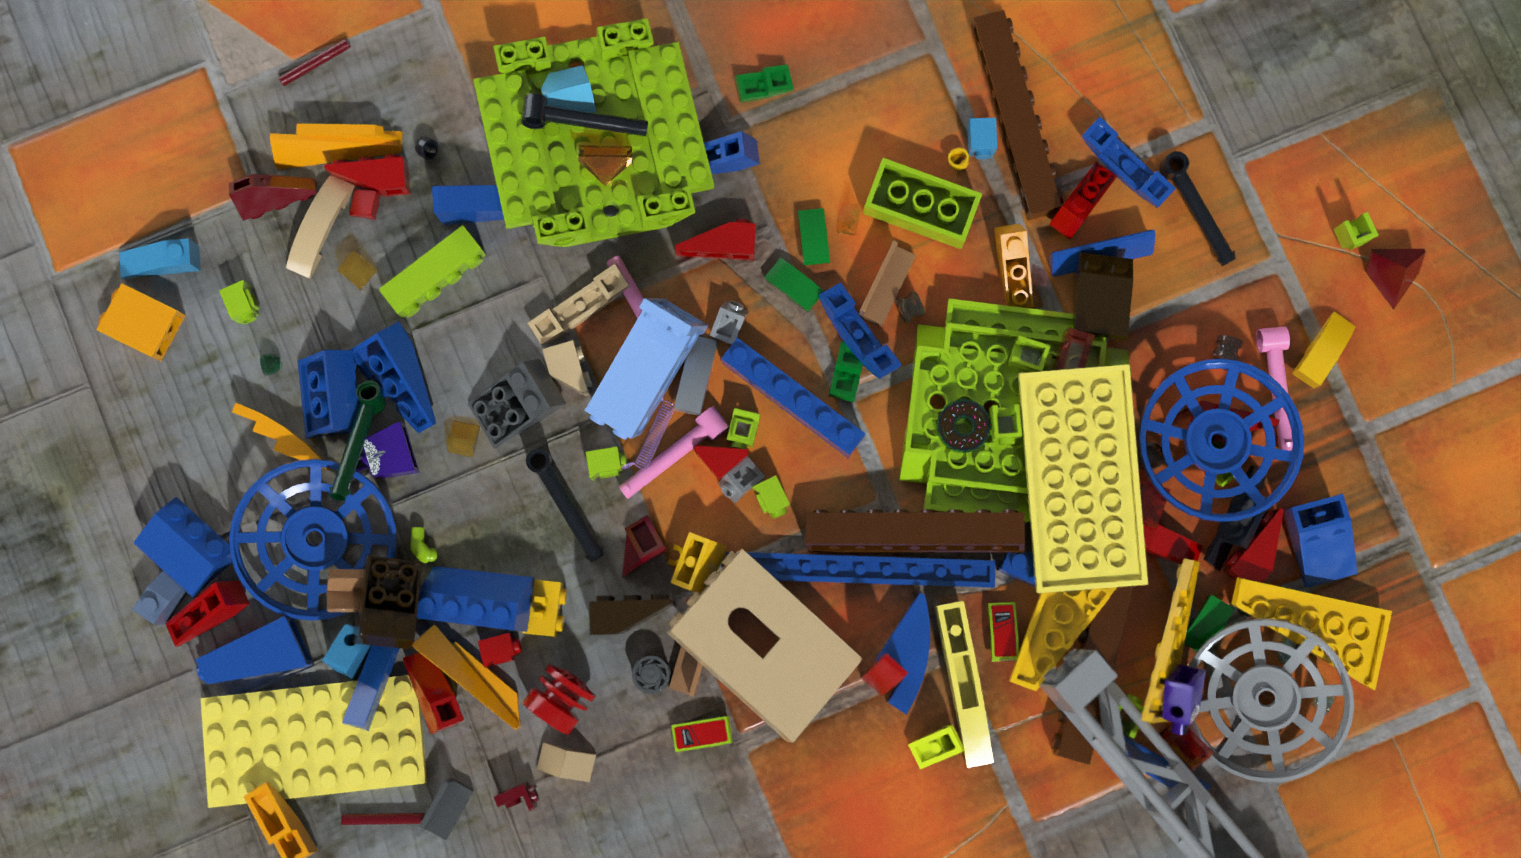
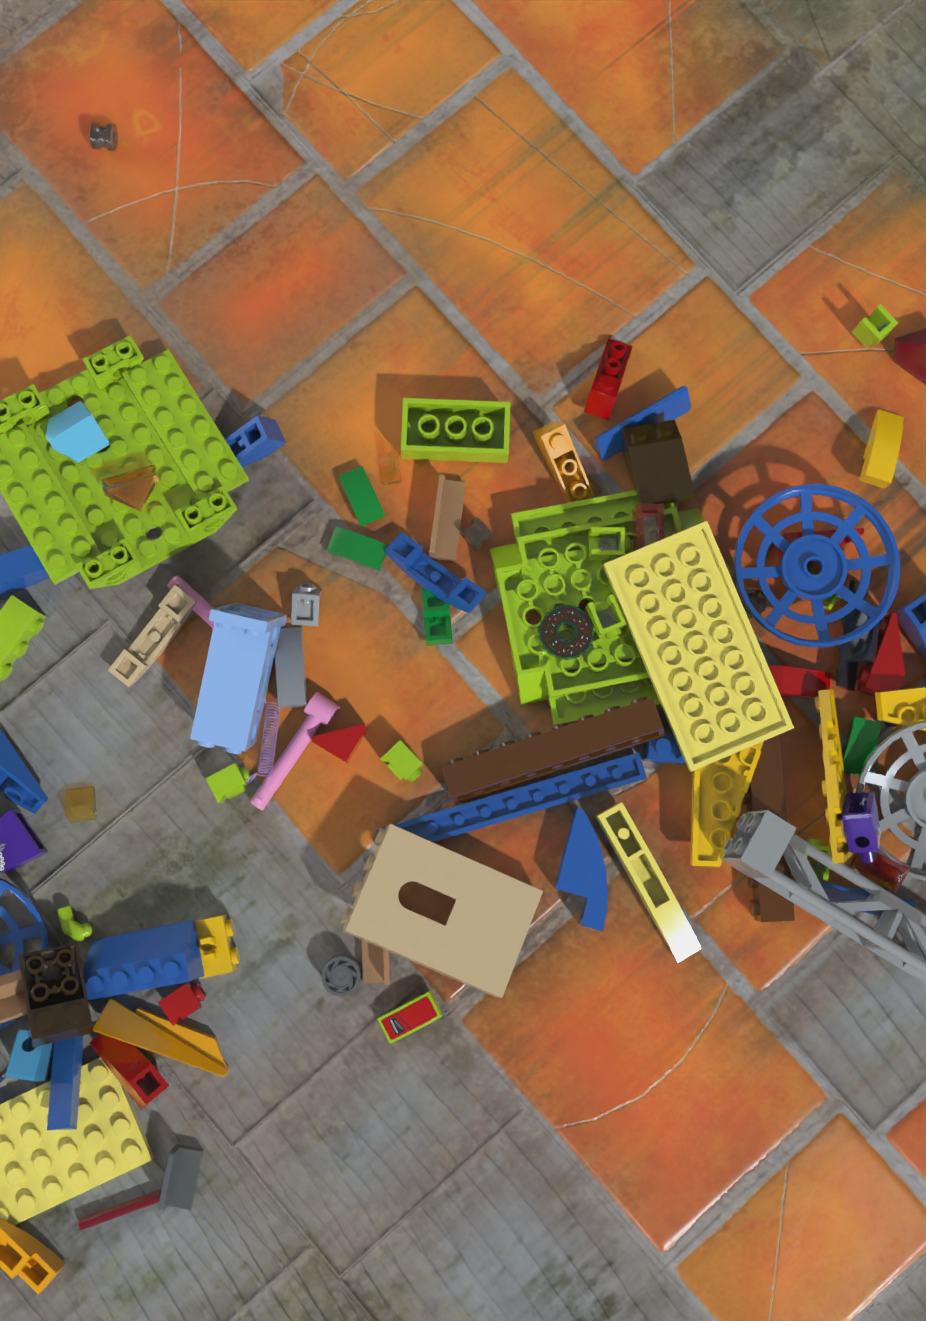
camera: 25 degrees left, 0 degrees up
dark grey slope [468,359,566,448] -> none
dark red bracket [493,781,539,811] -> none
black piece [521,93,648,137] -> none
red wheel [522,664,596,735] -> none
black piece [526,449,604,562] -> none
tan slope [537,742,596,782] -> none
tan slope [542,340,593,396] -> none
dark brown slope [589,594,675,635] -> none
dark red slope [622,515,668,578] -> none
yellow brick [667,532,727,593] -> none
red slope [675,219,756,260] -> none
light grey bracket [718,457,765,503] -> none
blue brick [721,338,865,458] -> none
lime window [727,408,760,449] -> none
green slope [734,64,794,103] -> none
red slope [861,654,908,696] -> none
neon yellow slope [908,725,965,769] -> none
yellow hinge [948,148,969,171] -> none
dark azure brick [967,118,997,160] -> none
reddish brown brick [971,10,1063,220] -> none
slope [987,602,1019,662] -> none
blue slope [1081,117,1176,208] -> none
clear red slope [1139,480,1171,529] -> none
black piece [1159,151,1236,266] -> none
clear smoke wheel [1212,335,1243,361] -> none
bright pink piece [1256,326,1293,451] -> none

